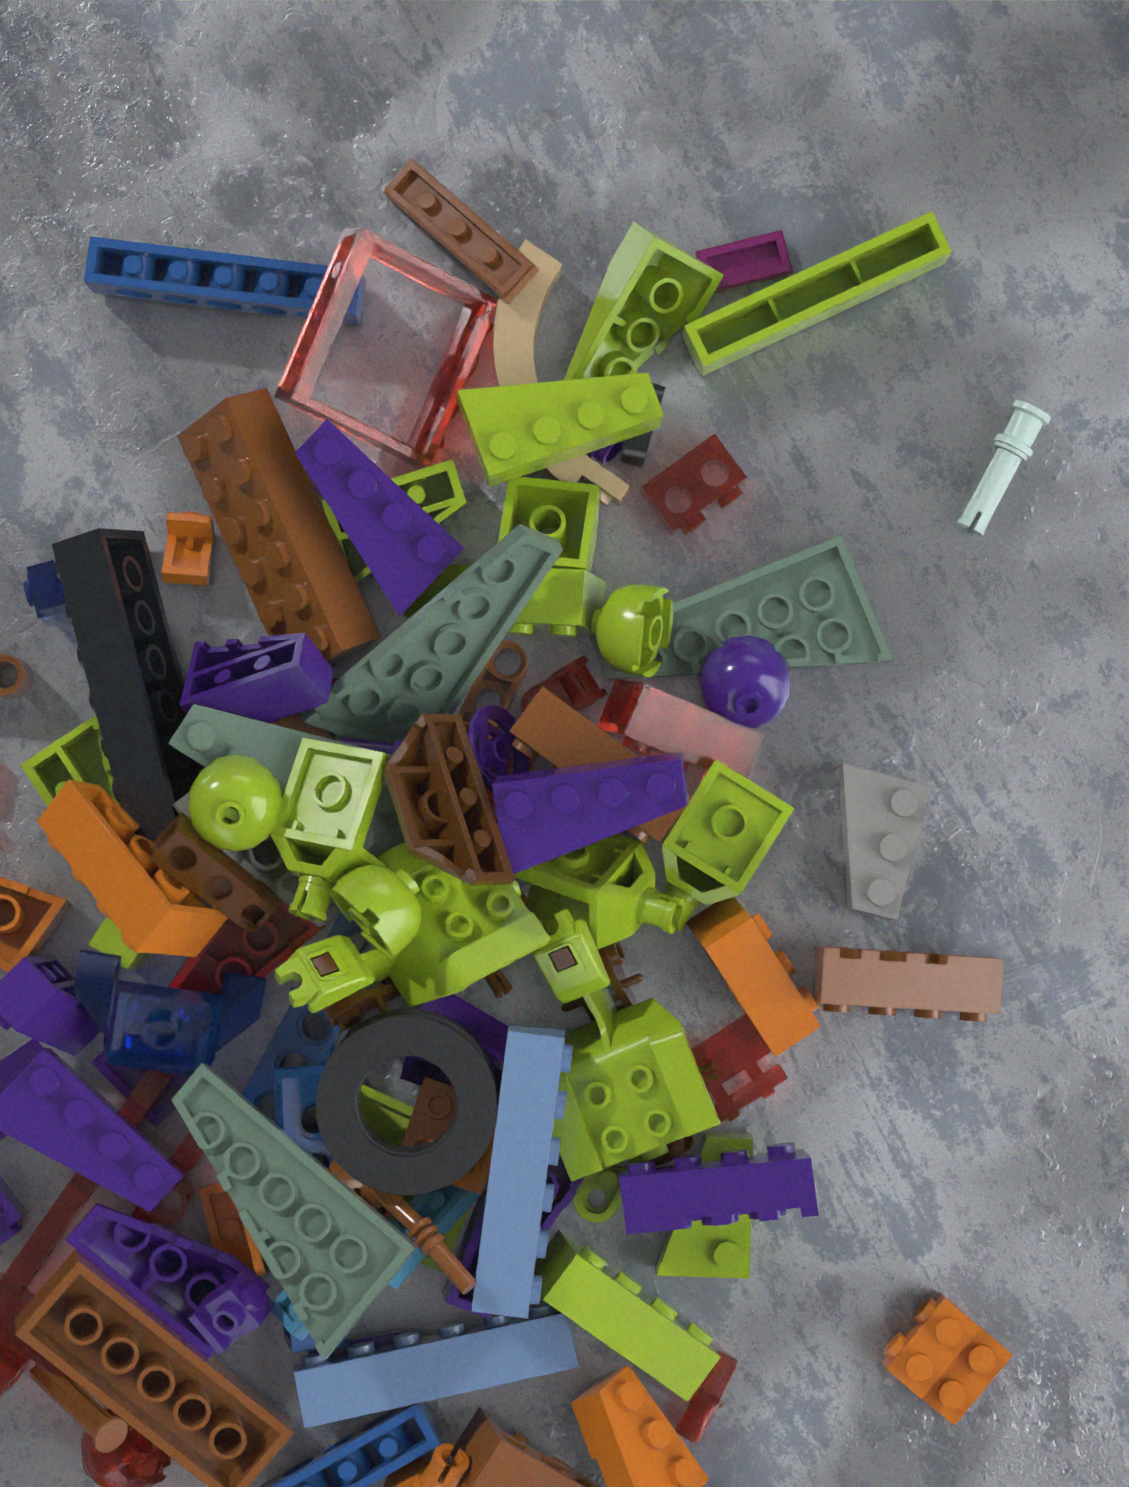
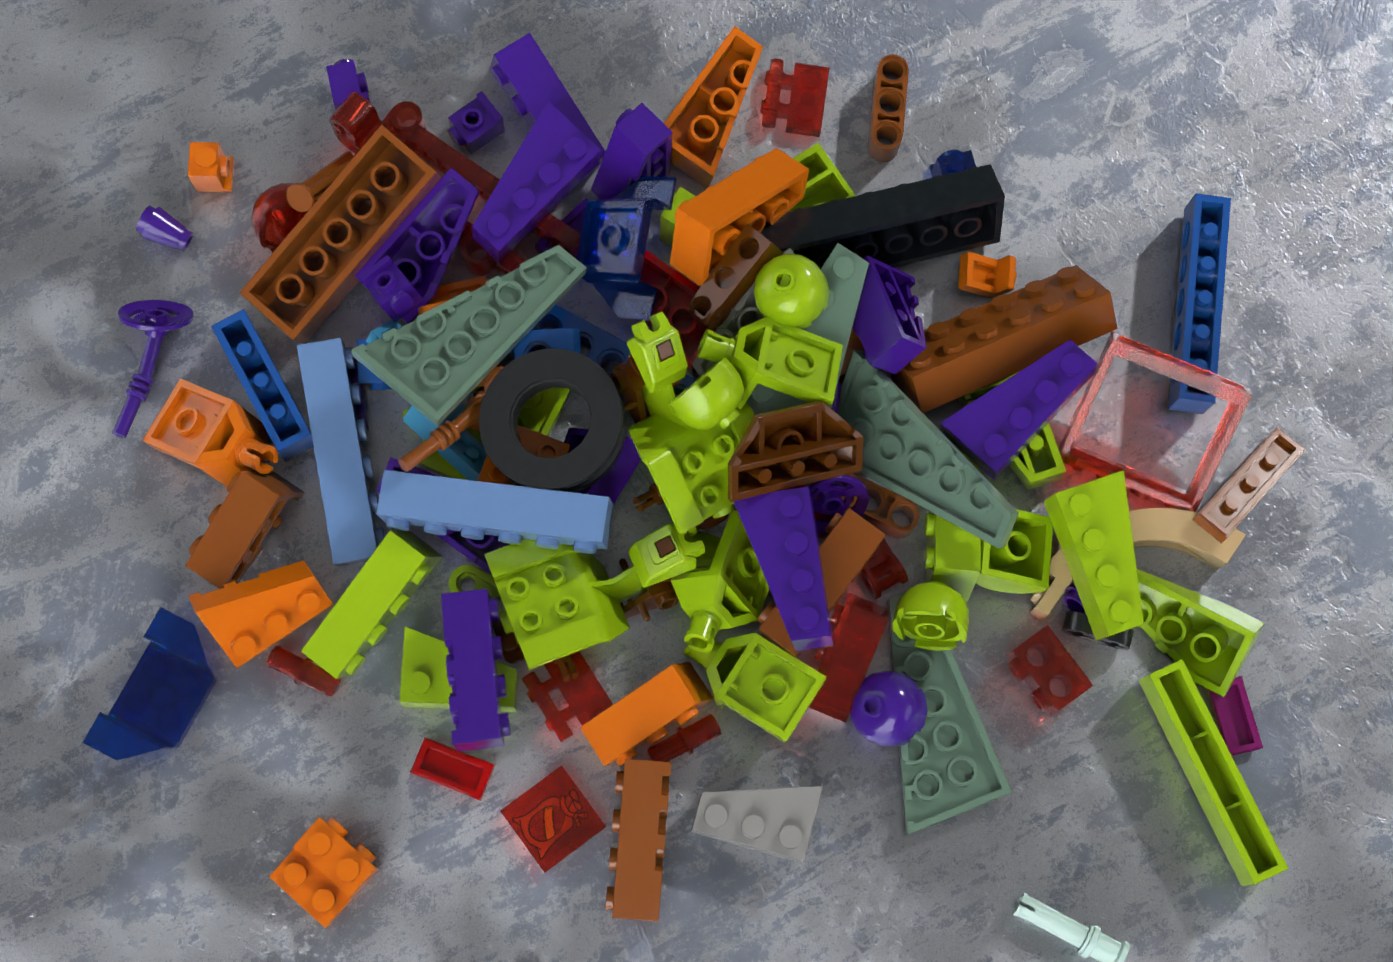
camera: 80 degrees right, 10 degrees down
none -> red tile [410,737,495,801]
none -> clear red tile [500,765,606,873]
none -> clear red axle [647,713,722,762]

